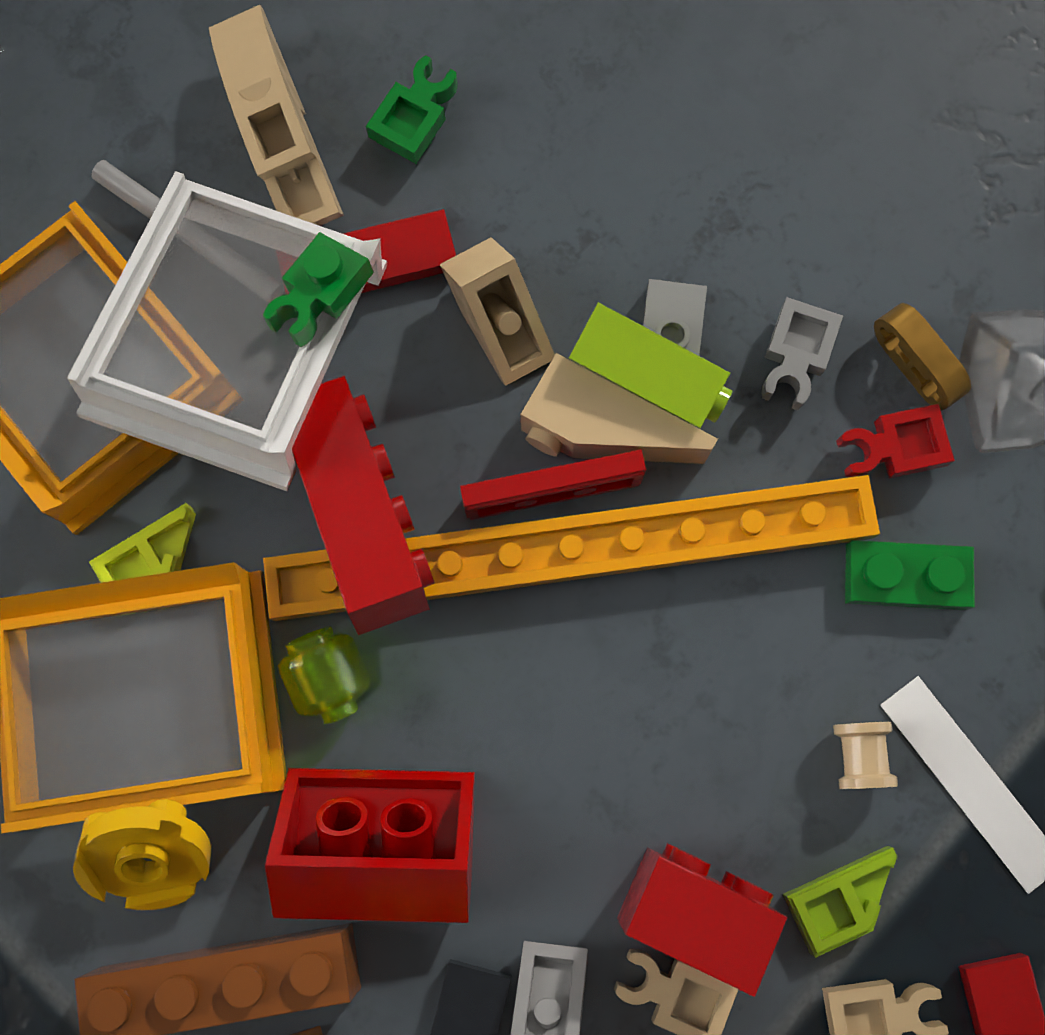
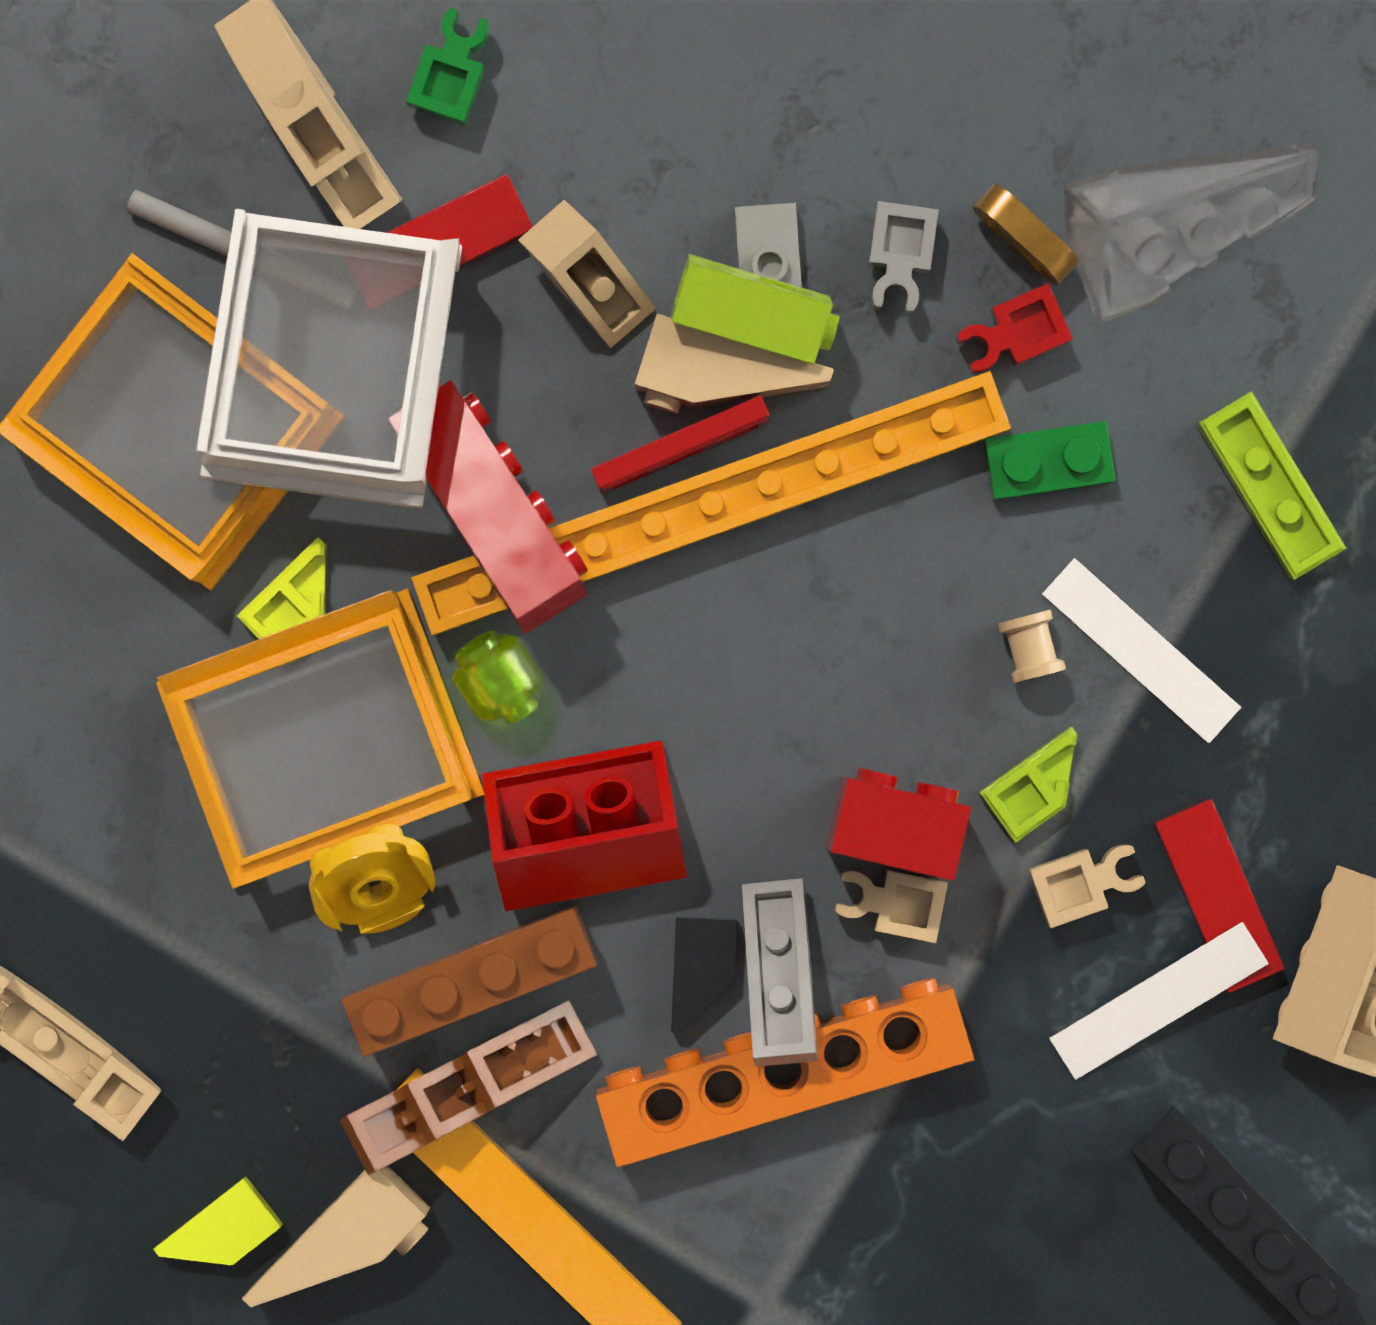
camera: 15 degrees left, 10 degrees up
green plate [263,232,374,347] -> none

